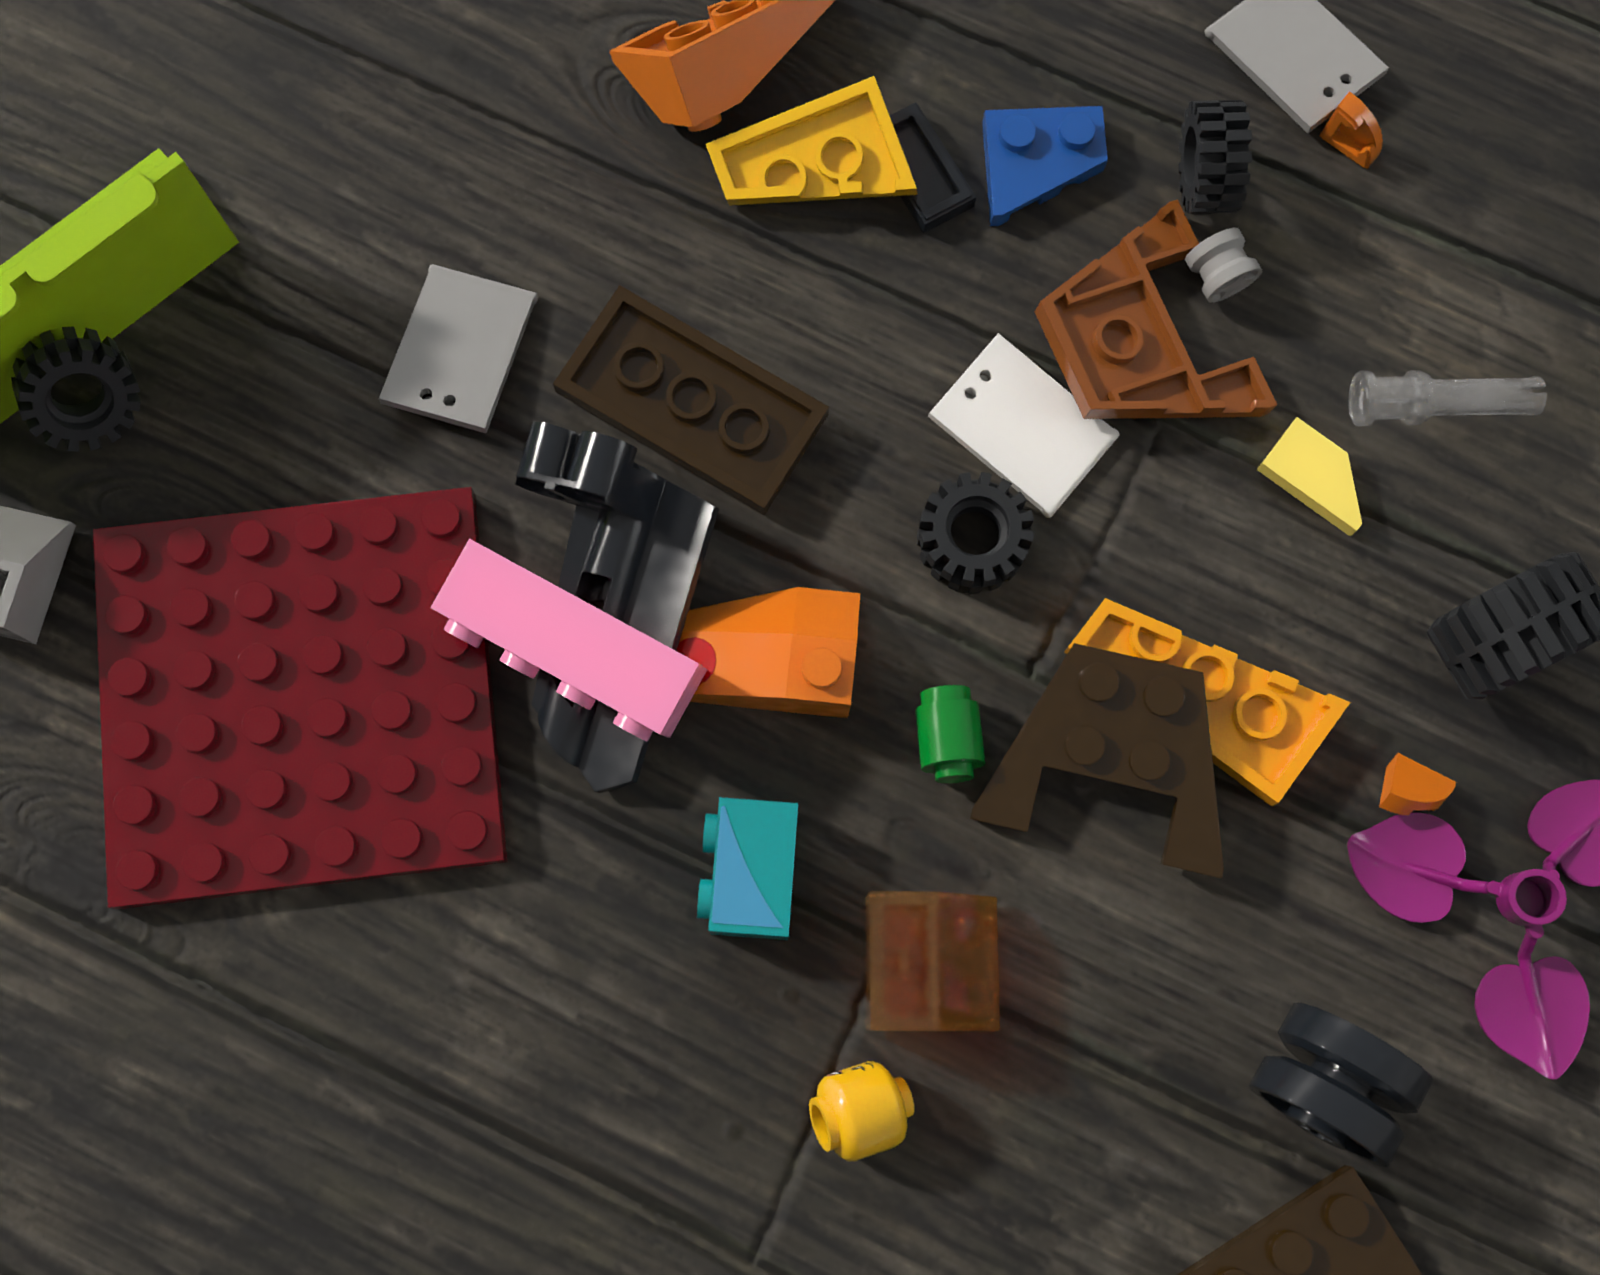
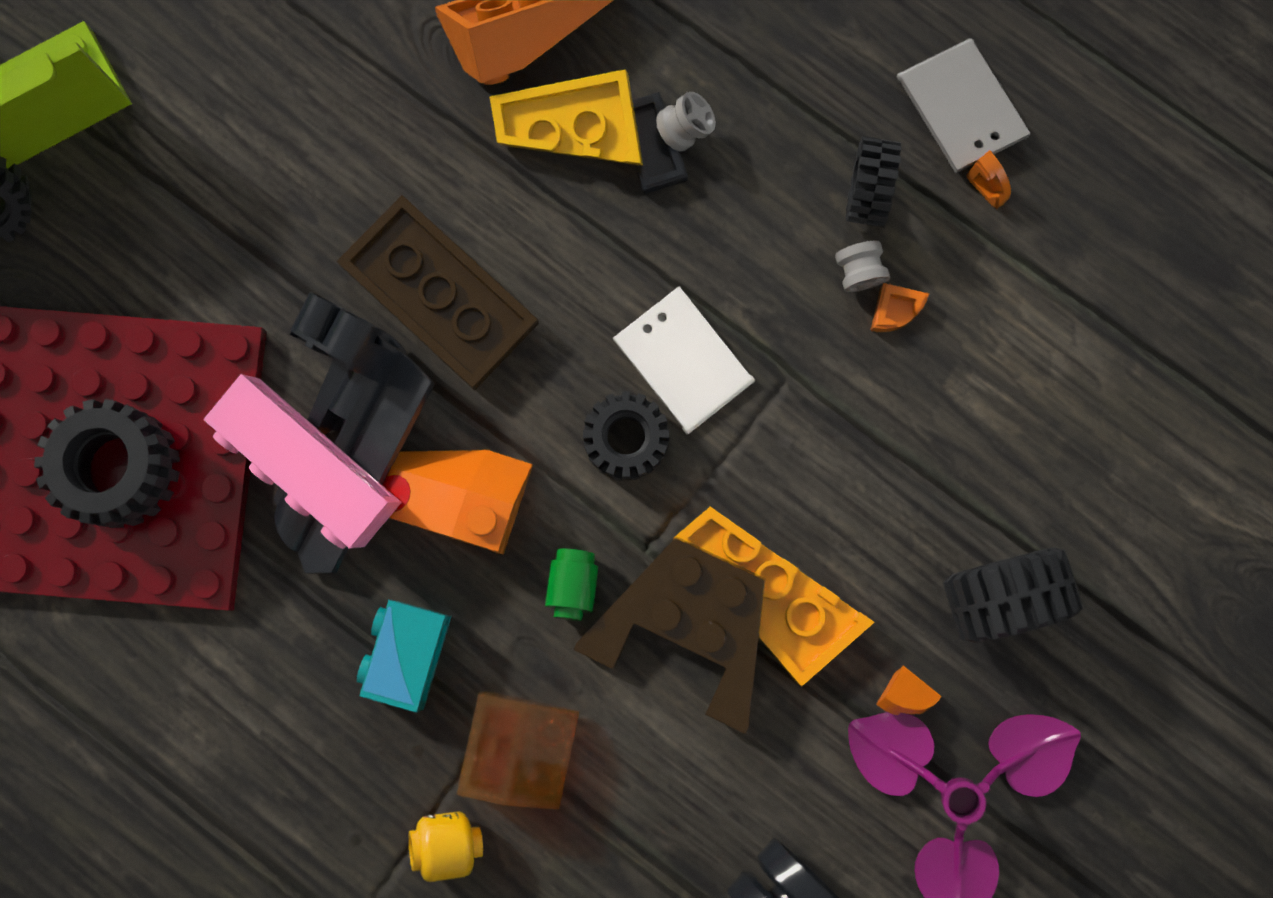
camera: 15 degrees right, 5 degrees up
light grey container [379,264,538,433] -> none
blue wing [982,106,1108,226] -> none
dark orange wing [1035,199,1277,419] -> none
light yellow tile [1257,417,1362,536] -> none
clear pin [1349,370,1547,427] -> none
none -> black tyre [34,399,180,528]
none -> light grey wheel [656,92,716,151]
none -> orange tile [871,283,929,332]

